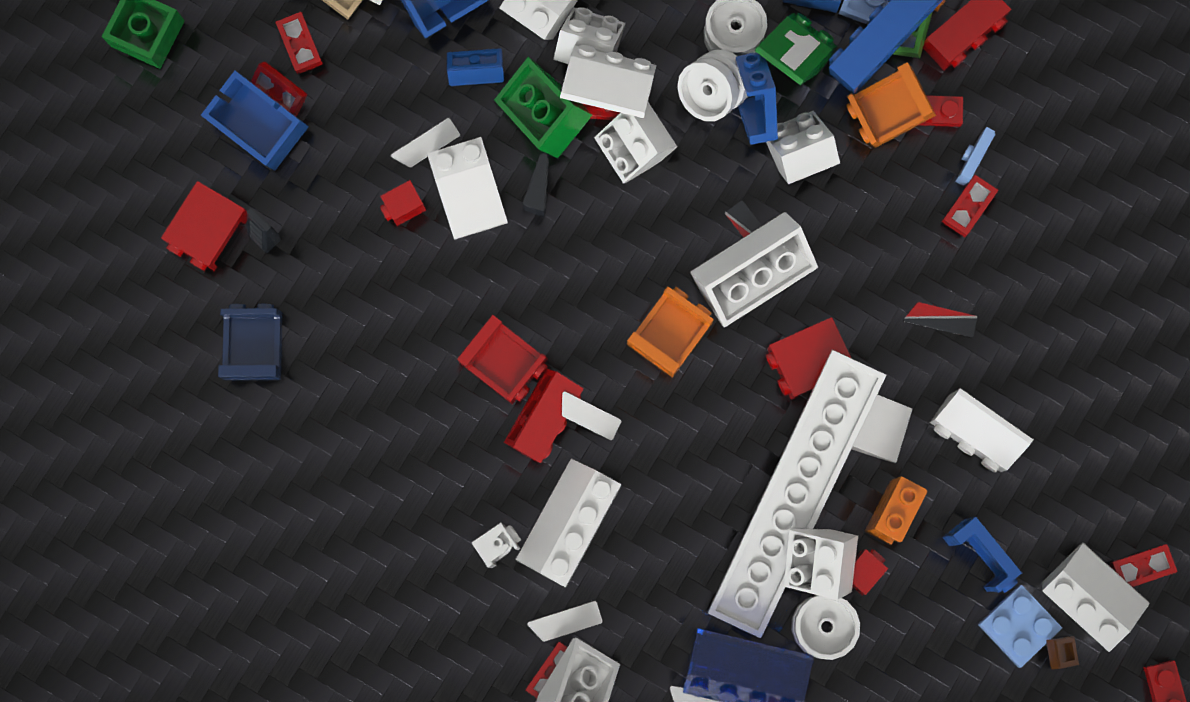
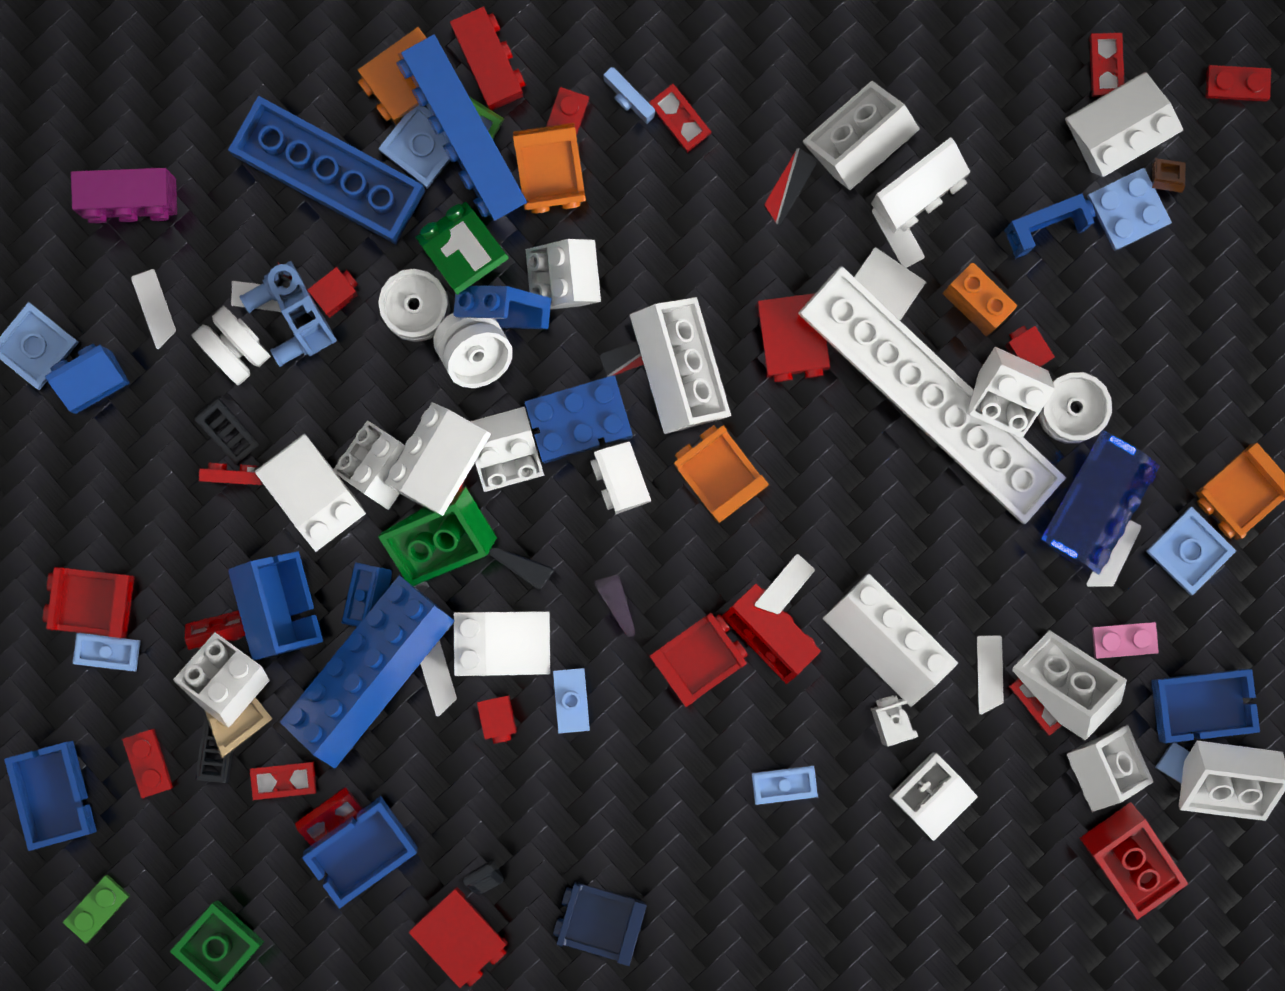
camera: 80 degrees left, 5 degrees up
none -> blue brick [280,575,455,768]
none -> blue piece [525,375,633,464]
none -> light blue plate [553,668,590,733]
none -> white slope [590,441,651,514]
none -> clear purple slope [594,575,635,637]
none -> light blue plate [751,765,818,805]
none -> white slope [803,81,920,190]
none -> white sticker [872,208,925,268]
none -> white slope [889,752,978,841]

